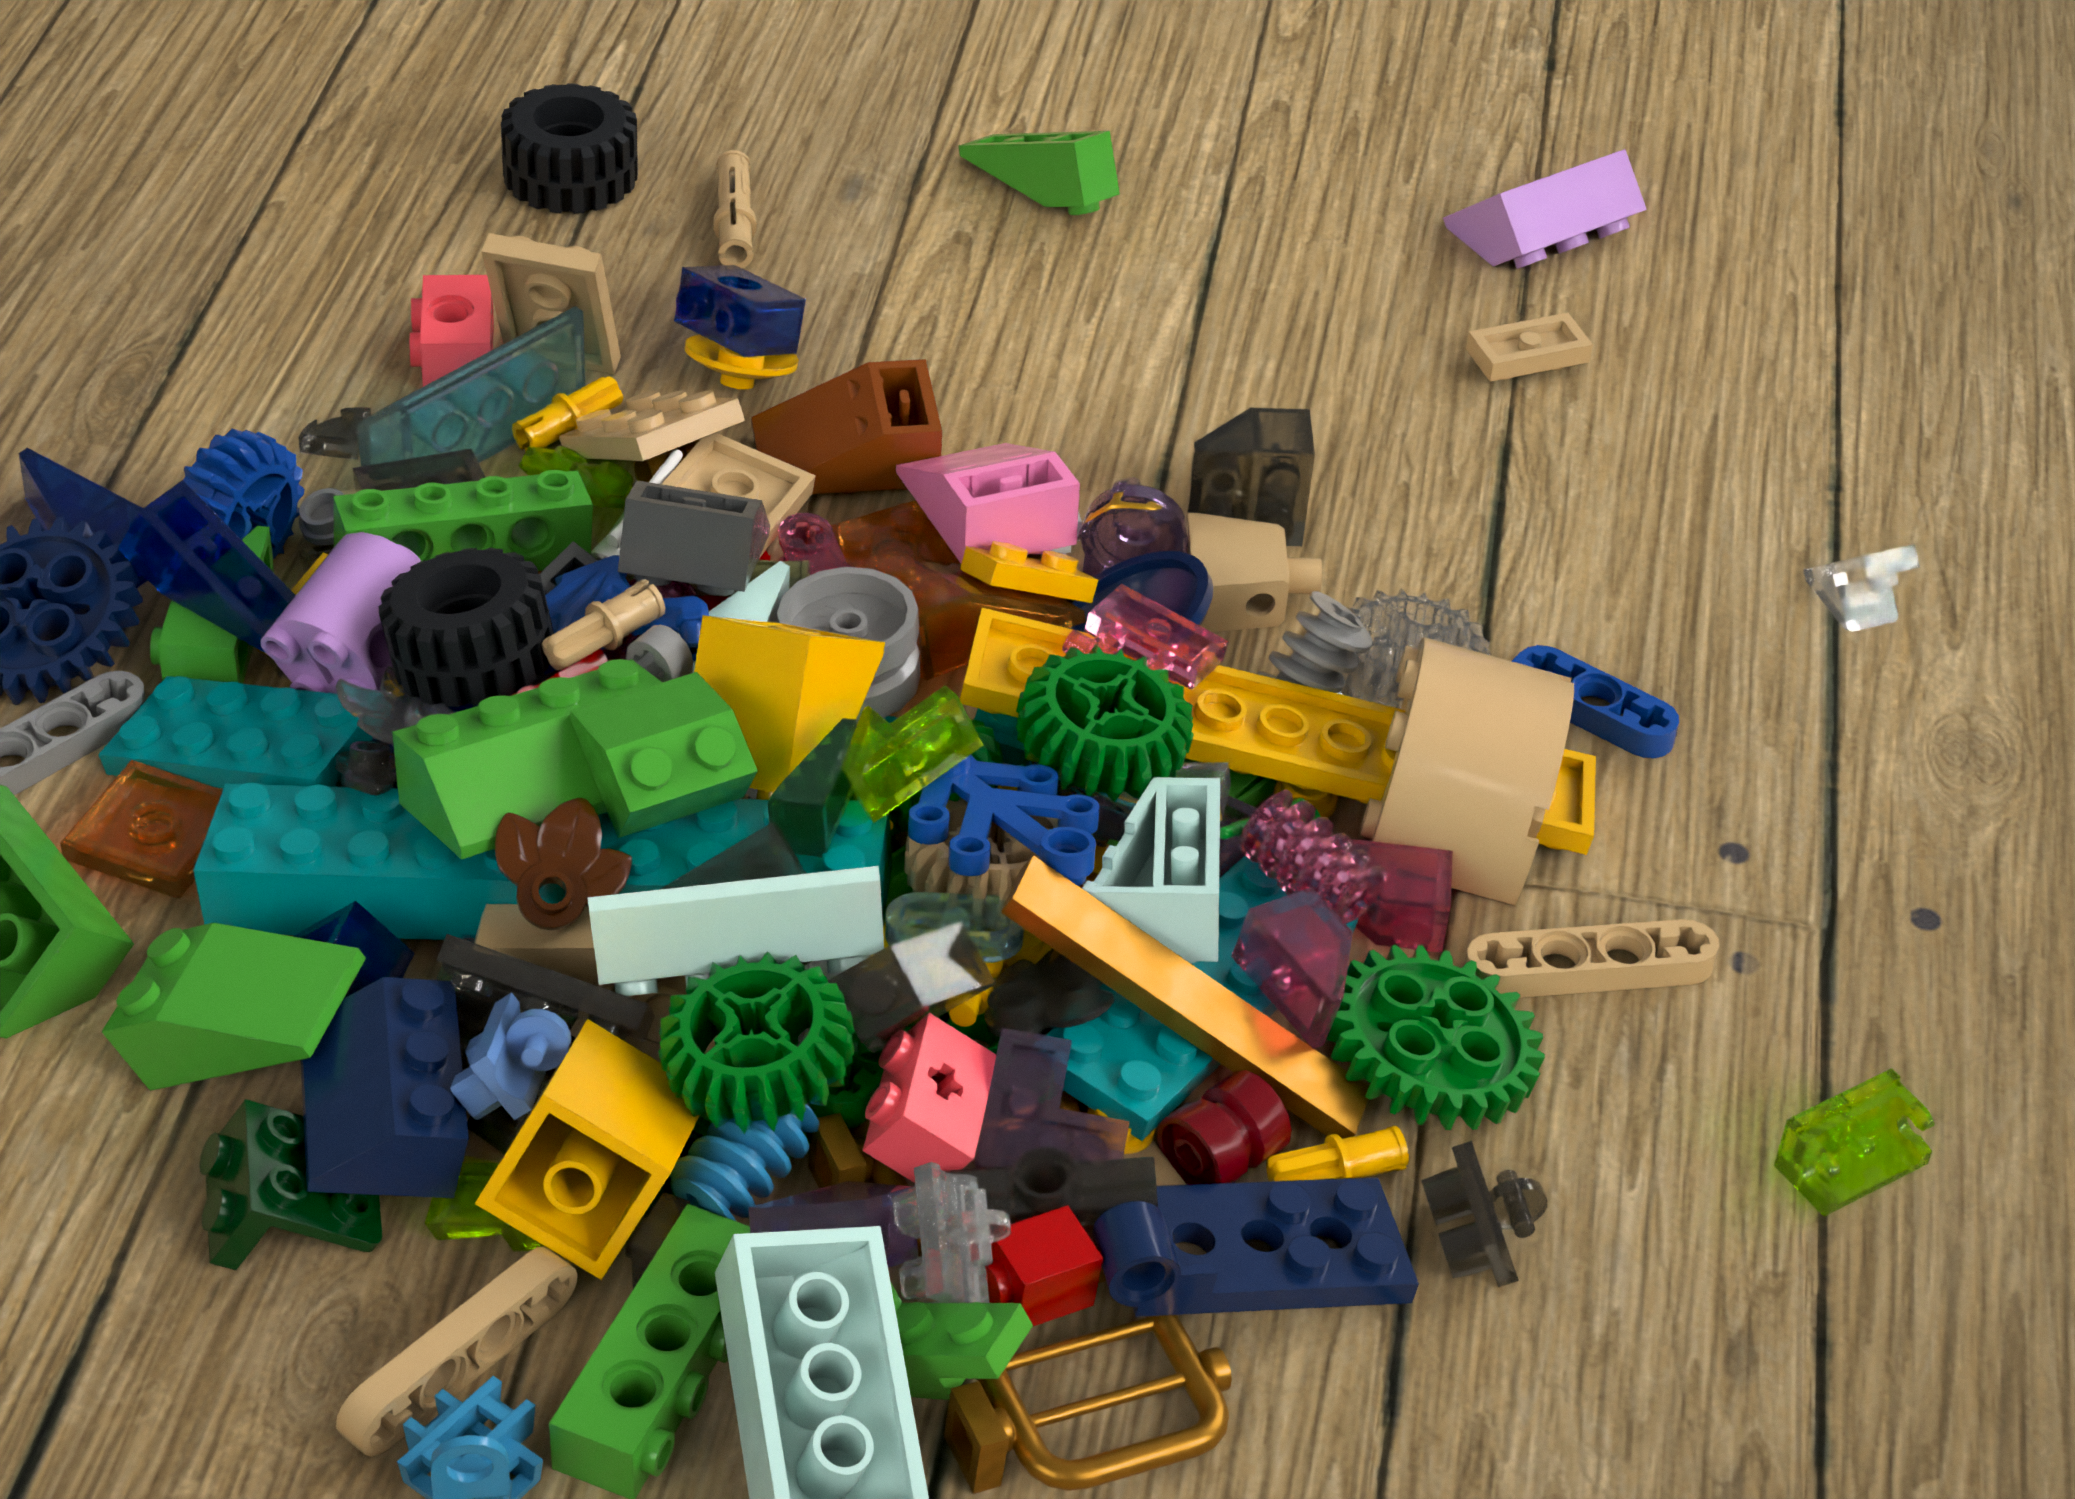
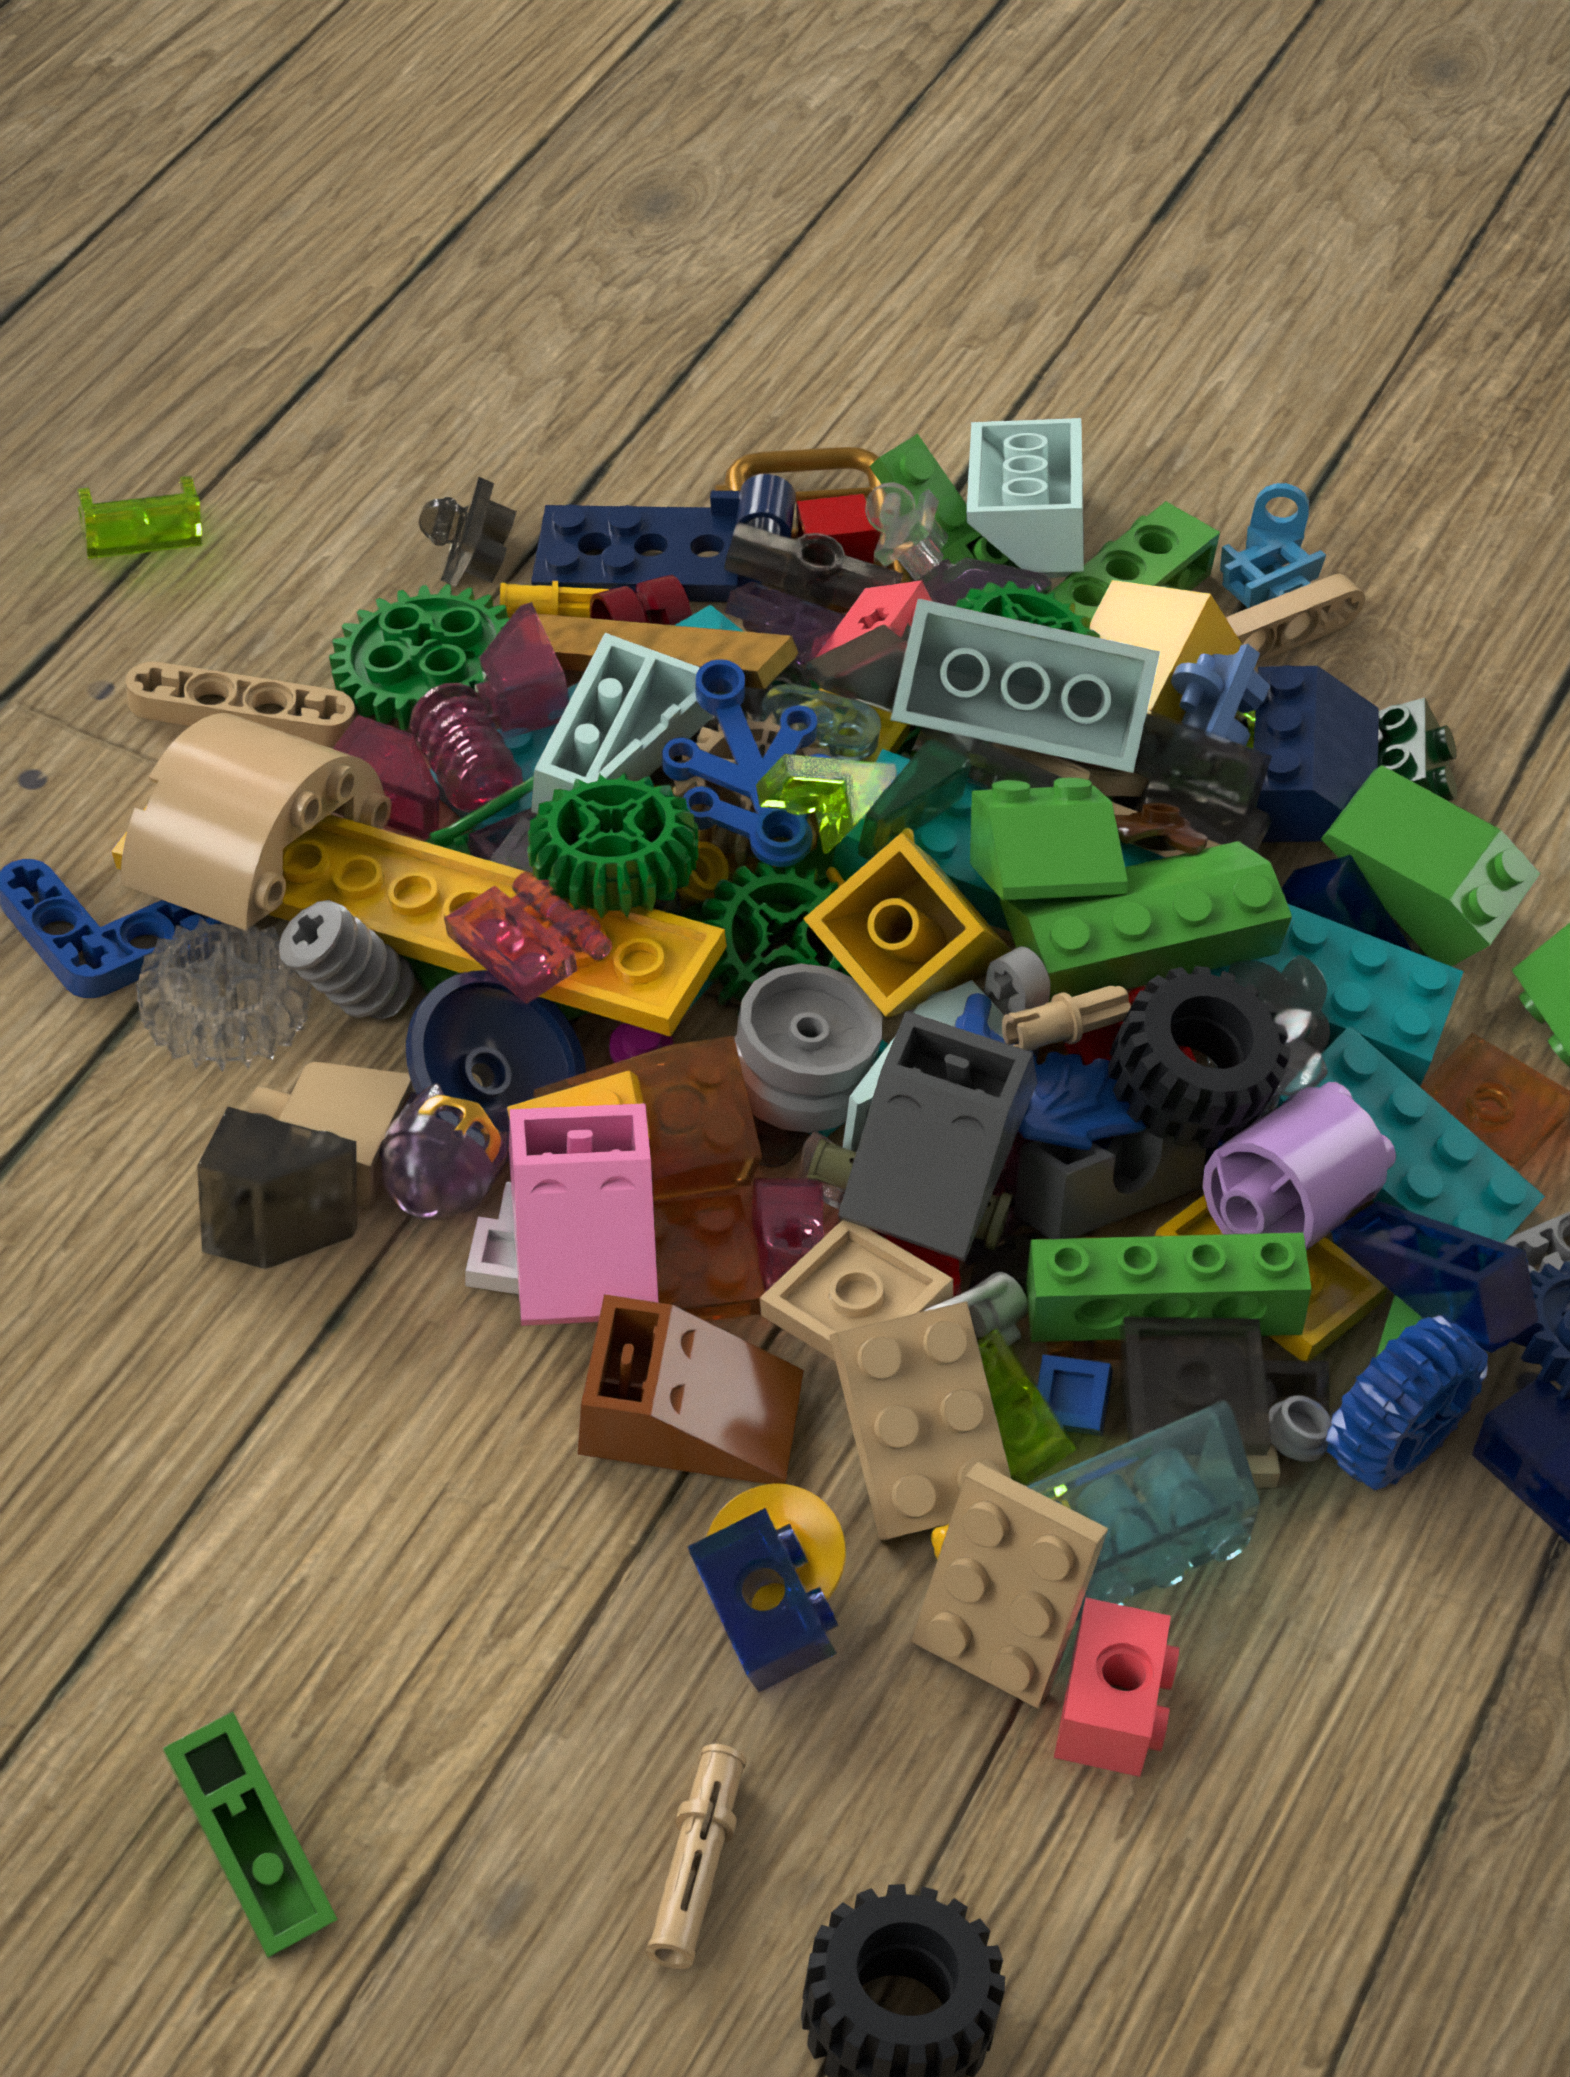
camera: 165 degrees left, 5 degrees up
clear smoke tile [298,407,372,460] -> none

